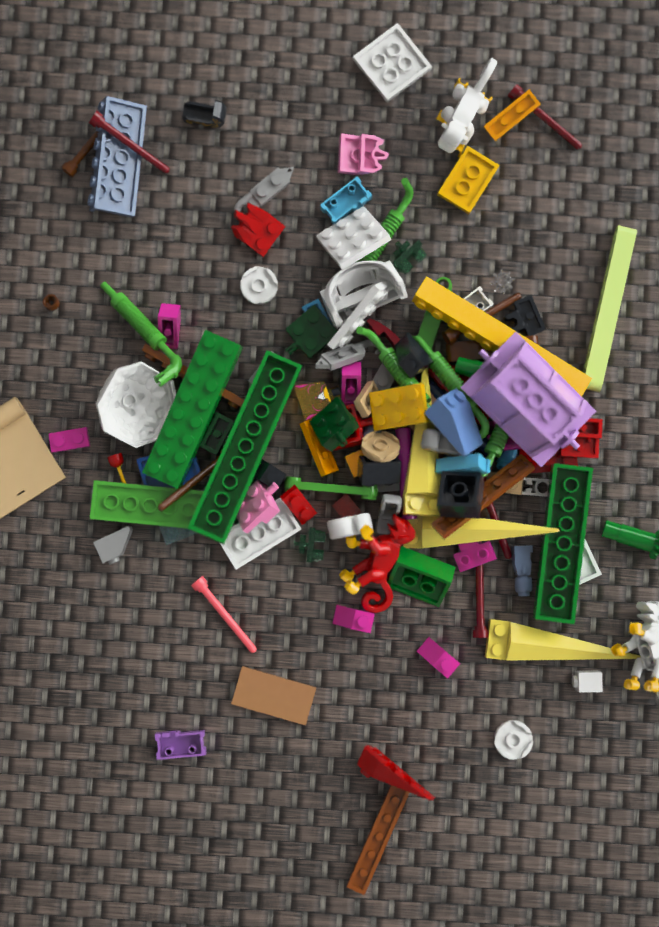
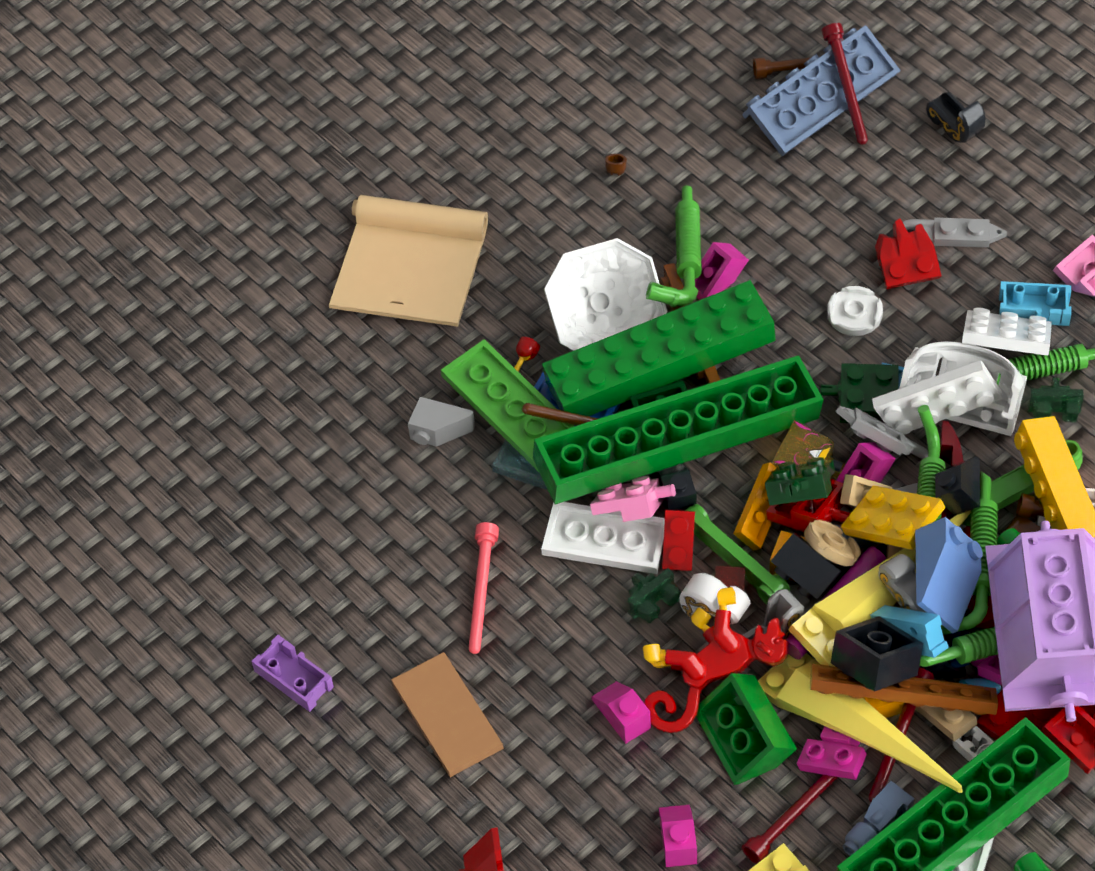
camera: 50 degrees right, 30 degrees down
dark pink plate [49,427,91,453] -> none

